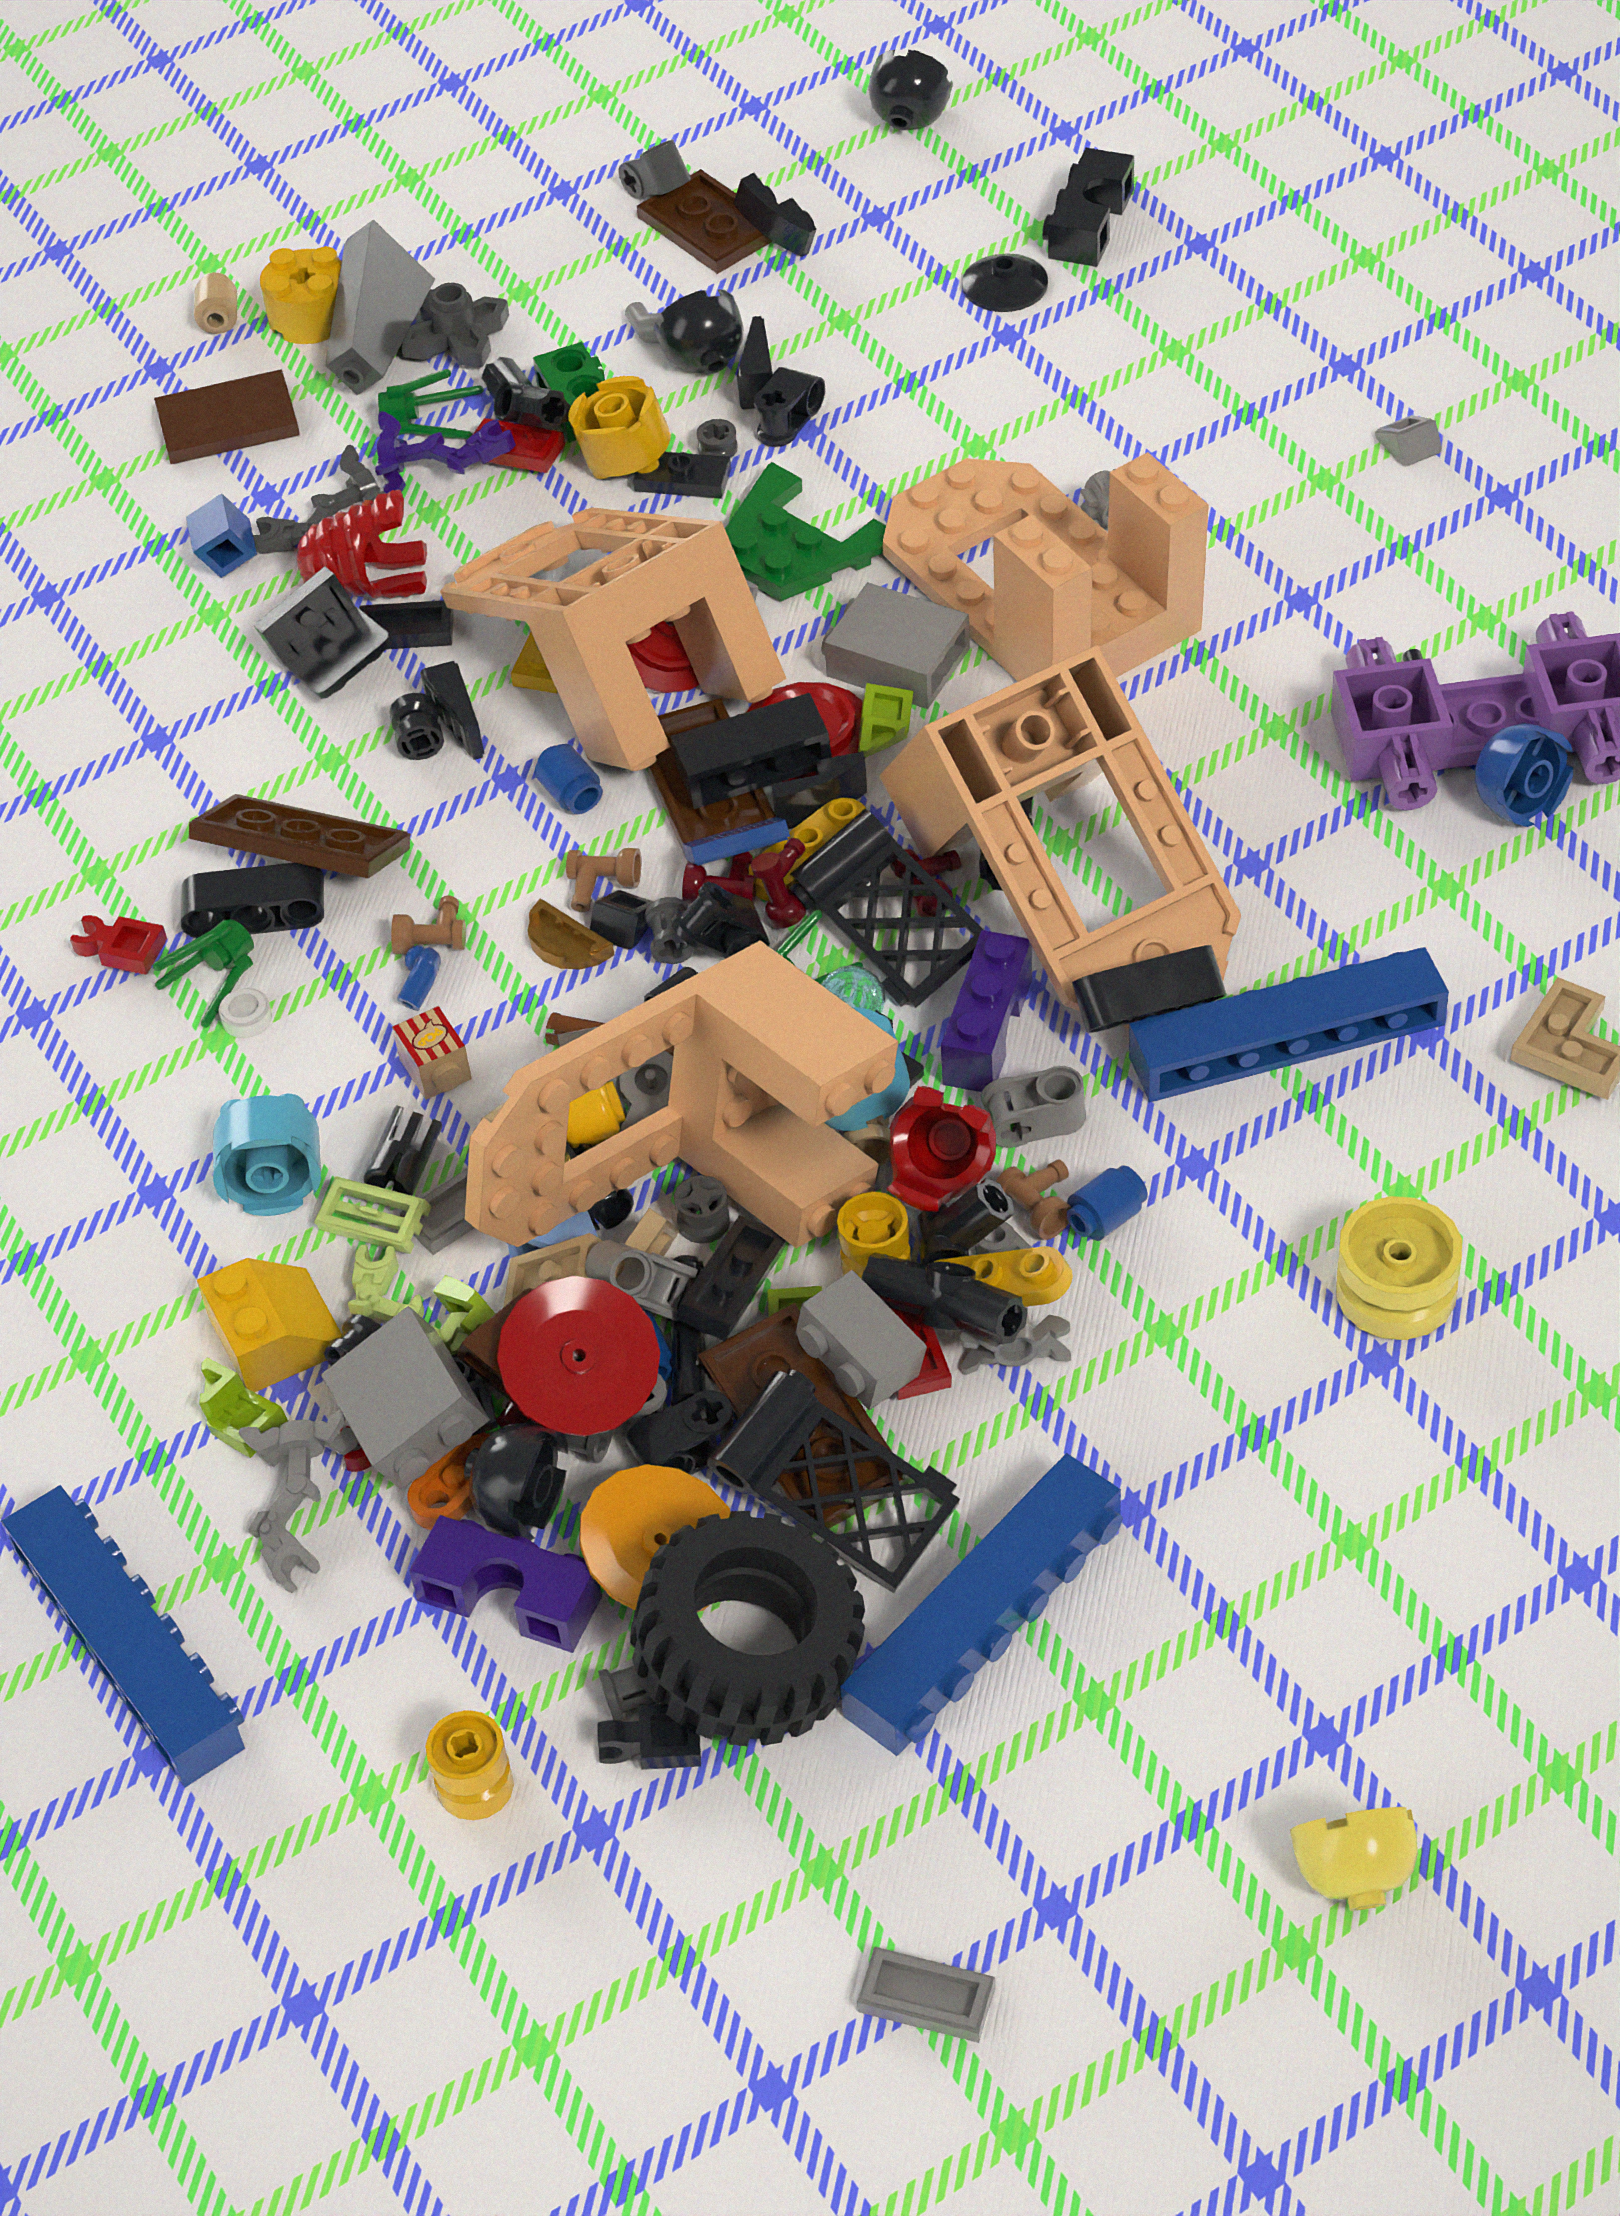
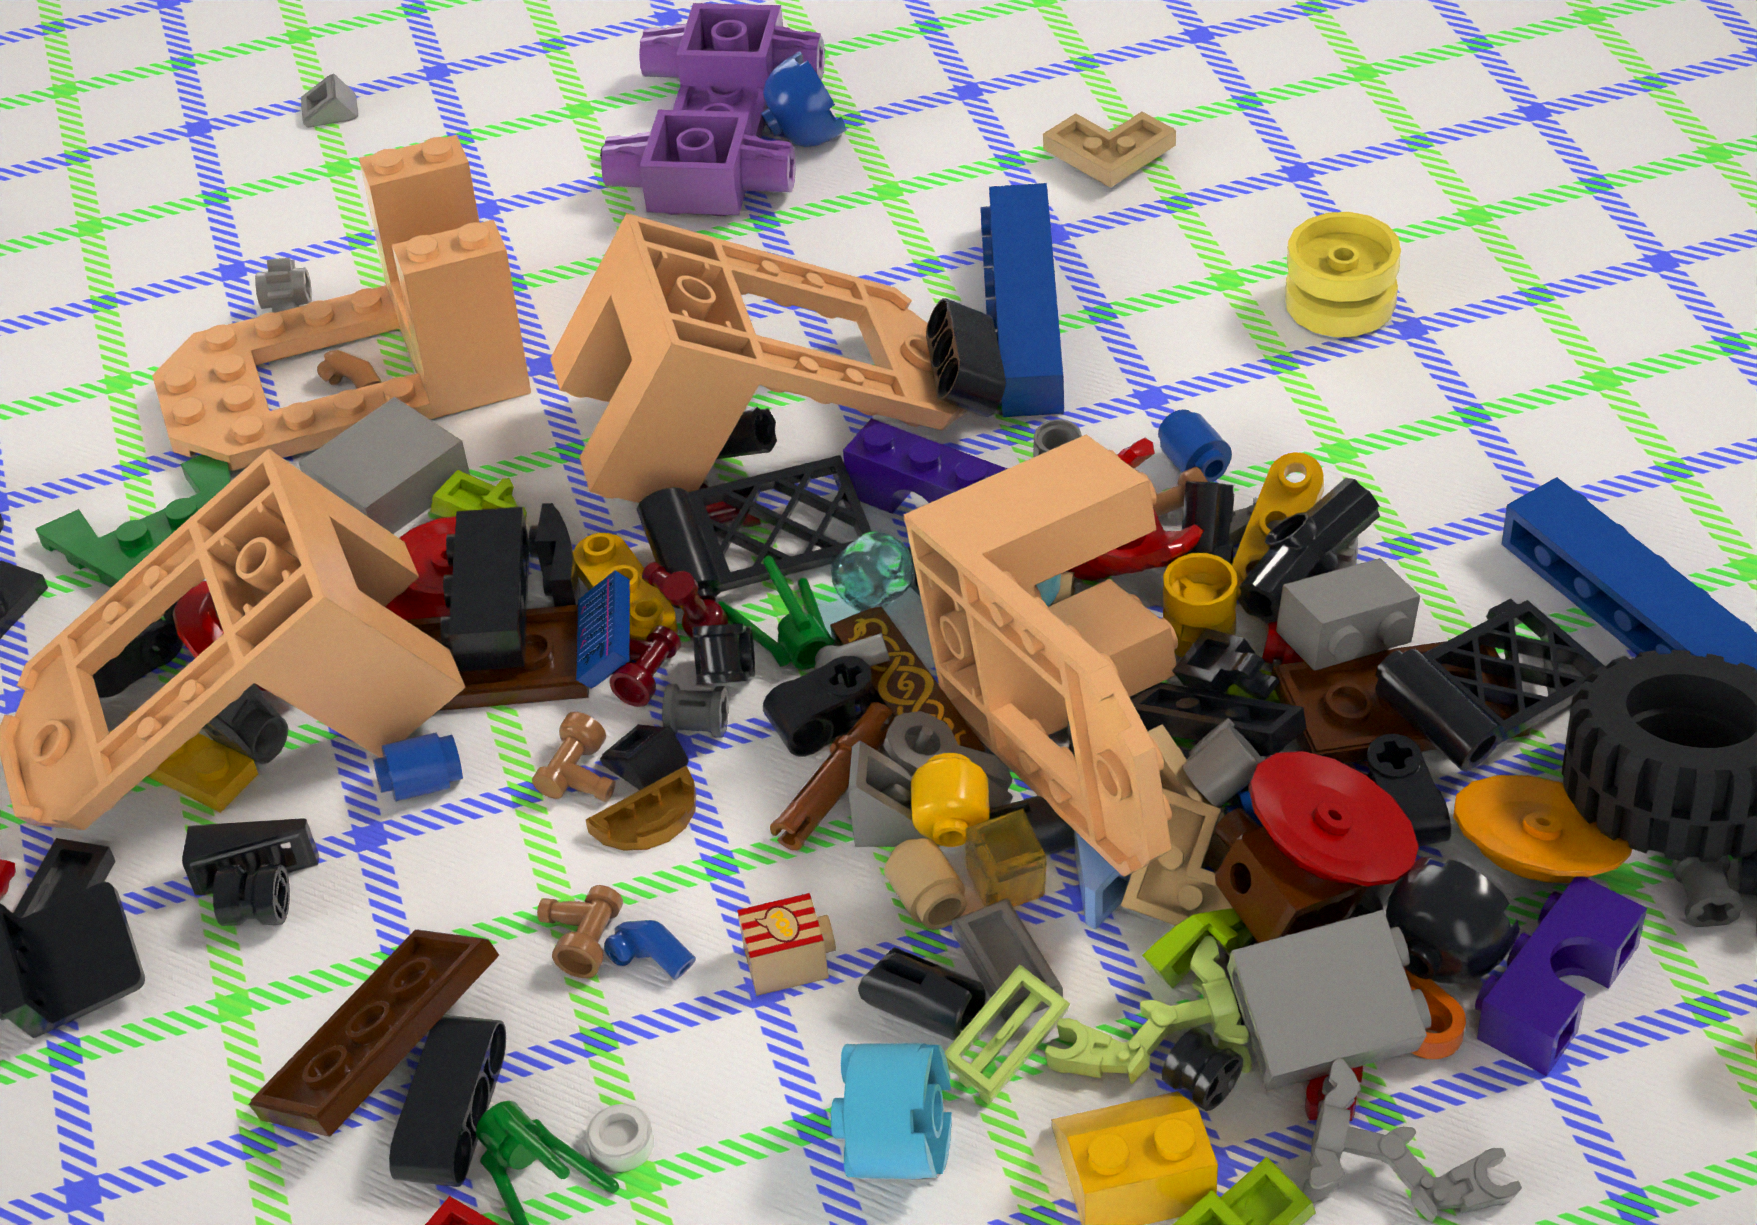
camera: 75 degrees left, 5 degrees down
none -> black plate [1172,628,1280,700]

